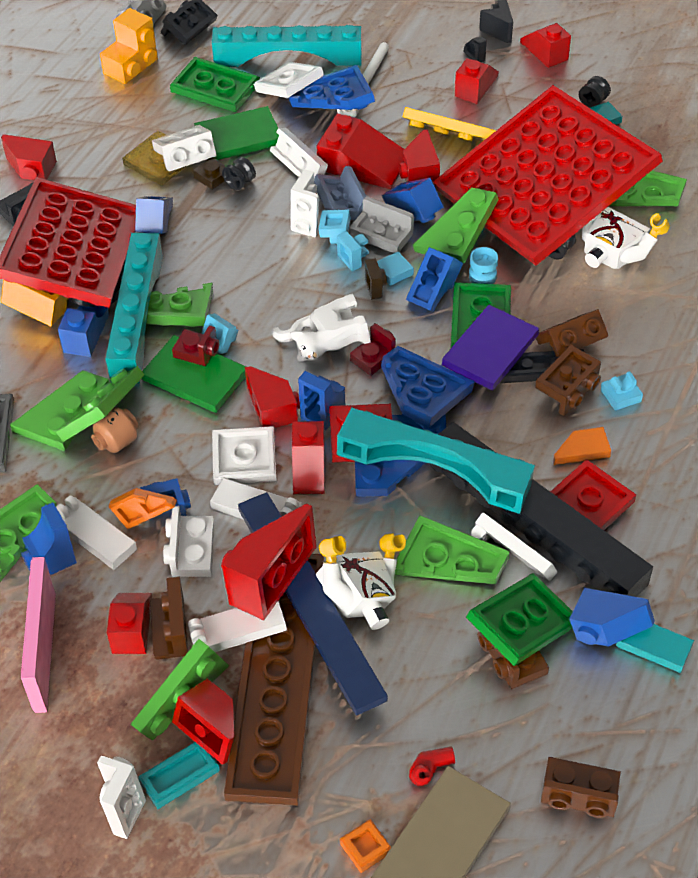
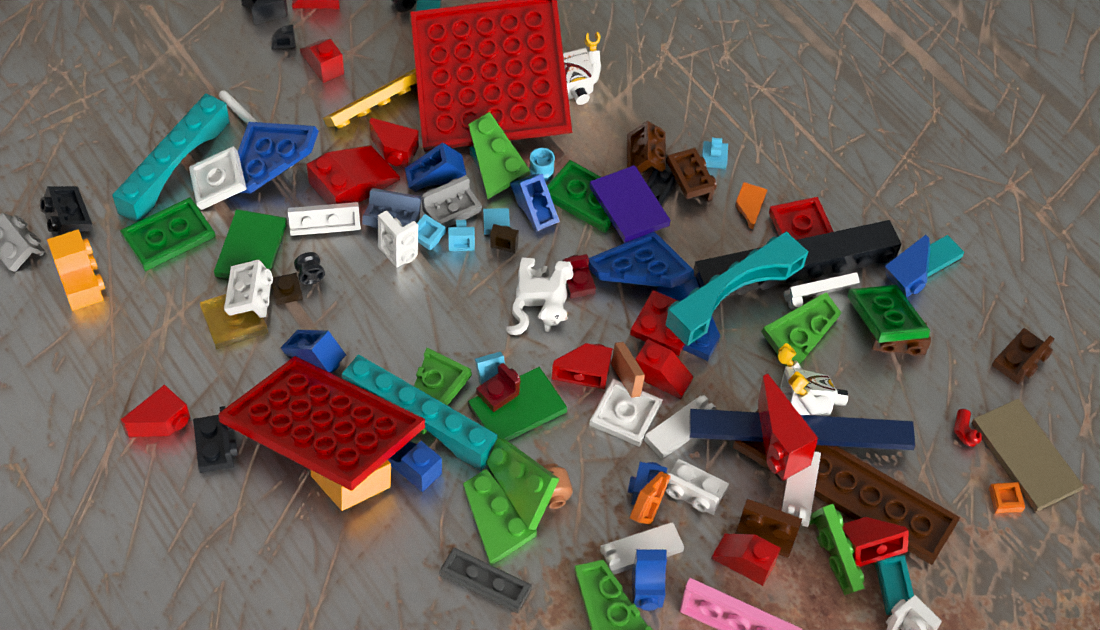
camera: 65 degrees left, 5 degrees up
blue arch [298,371,346,431] -> none
none -> nougat tile [611,342,645,398]

